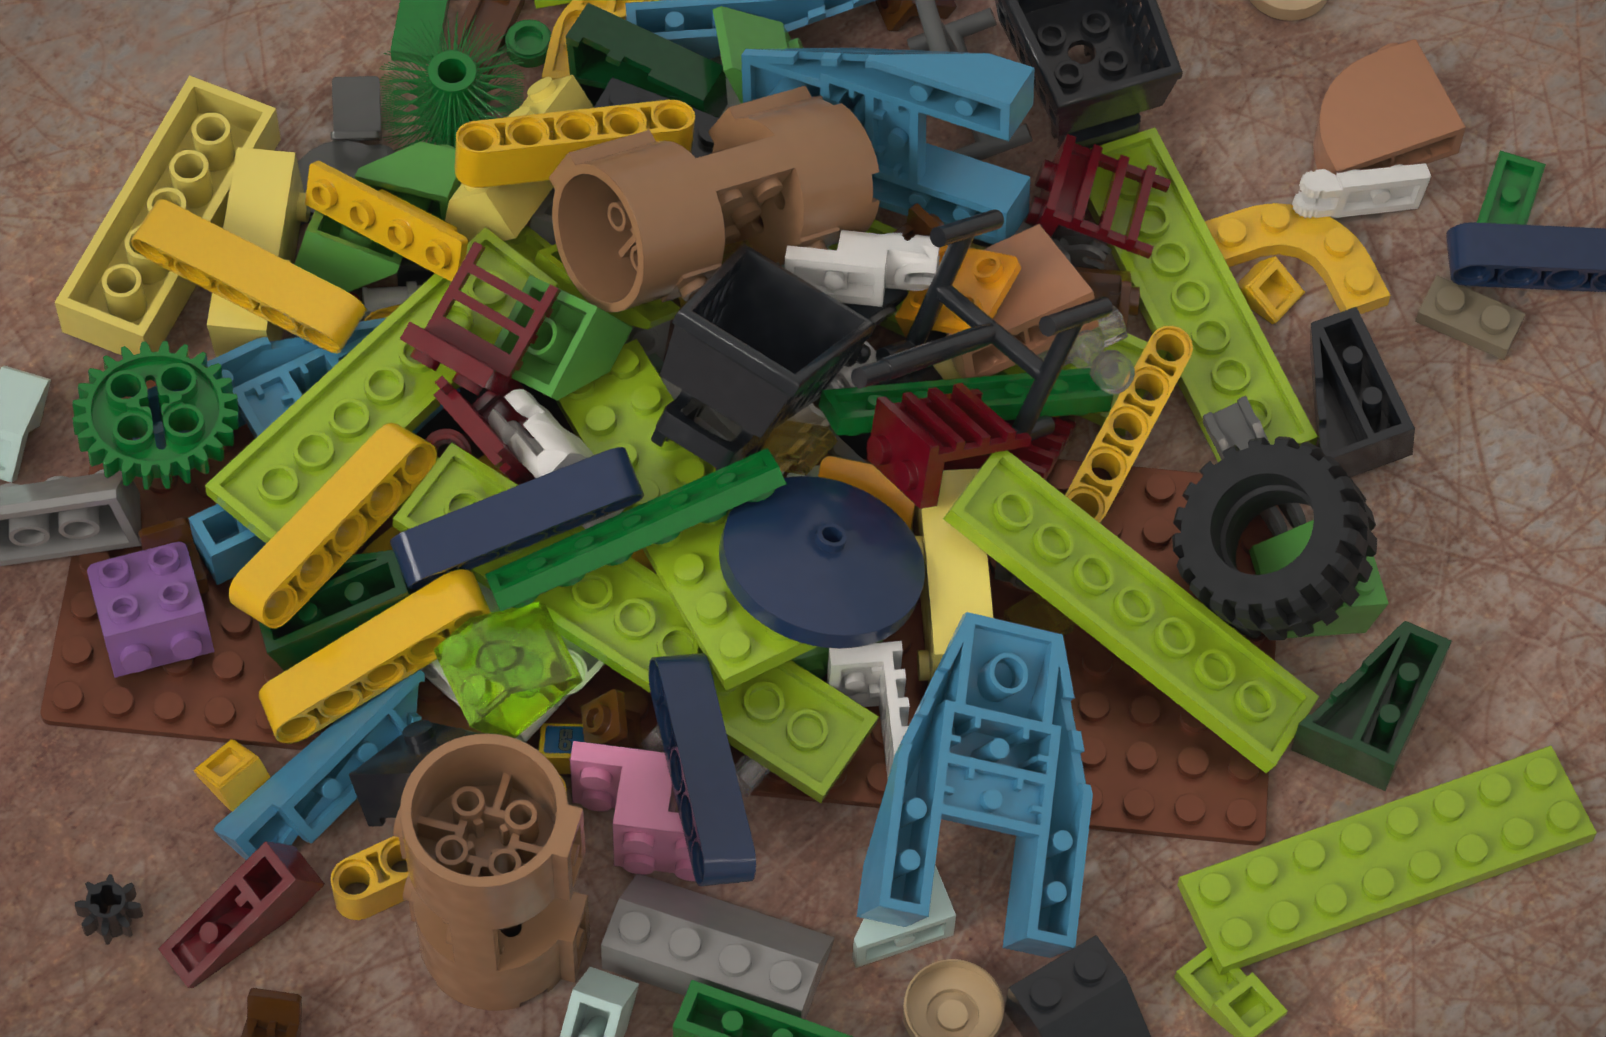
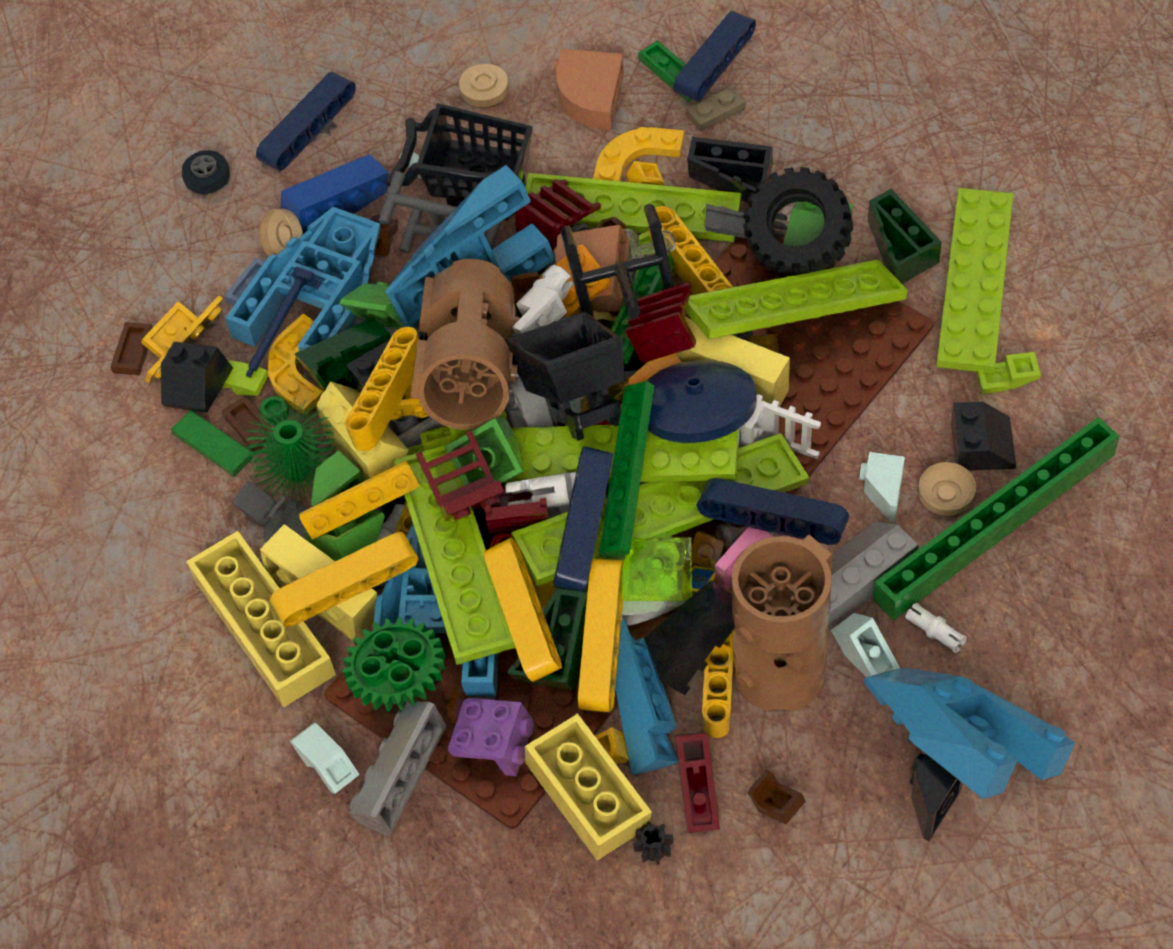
camera: 50 degrees left, 5 degrees down
dark azure wedge [856,612,1093,958] -> none
white hinge [1292,163,1431,219] -> none
none -> light yellow brick [525,714,652,861]

